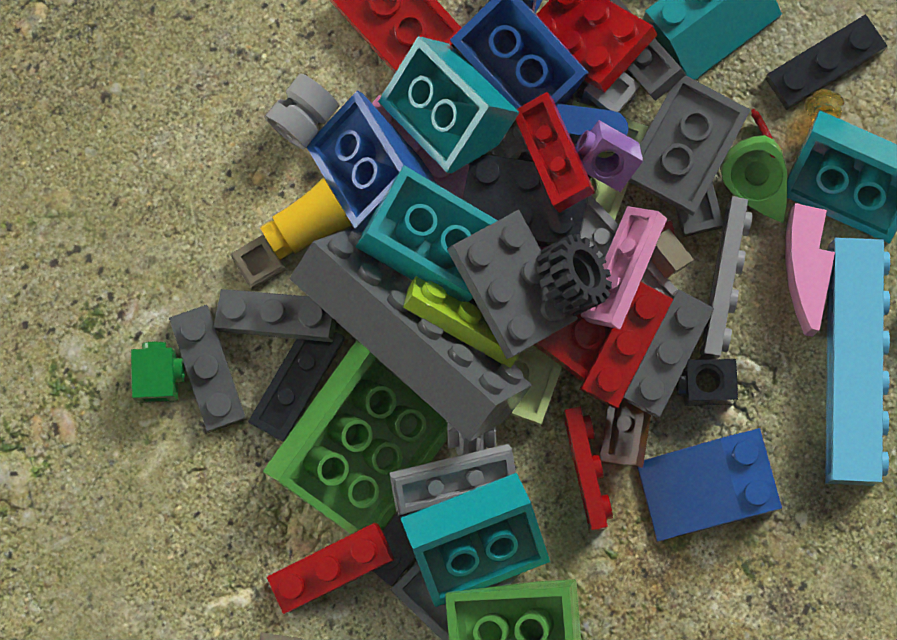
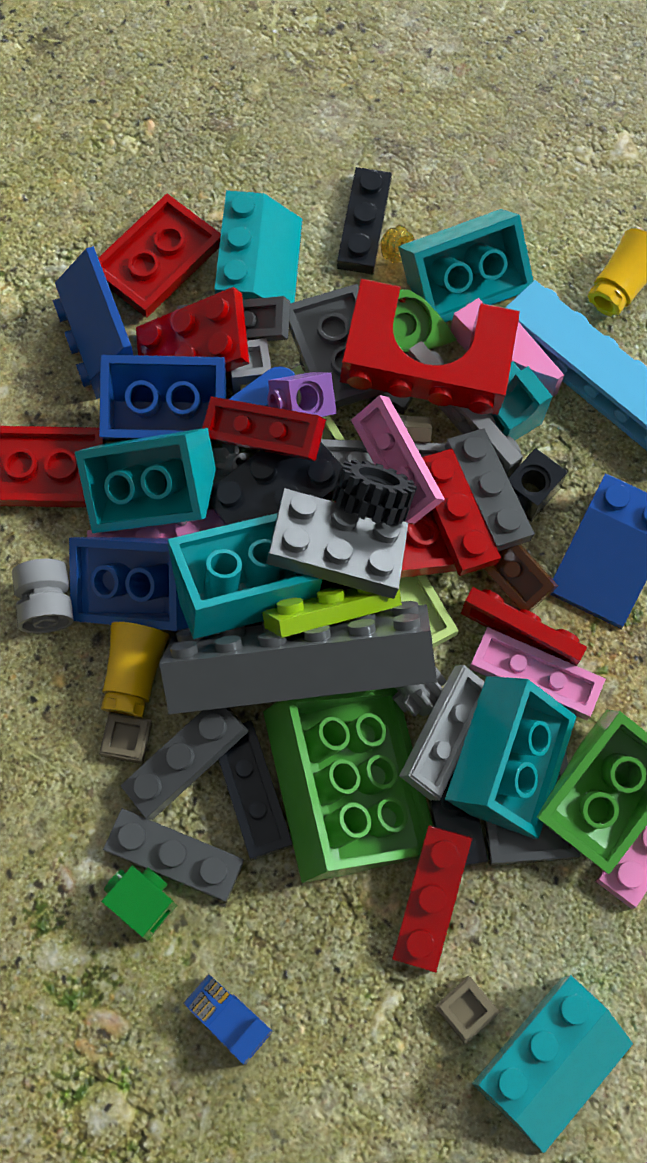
camera: 50 degrees left, 10 degrees down
none -> blue leg [183,974,273,1065]
none -> red arch [340,279,520,415]
none -> bright pink plate [469,627,606,720]
none -> teal brick [492,361,553,440]

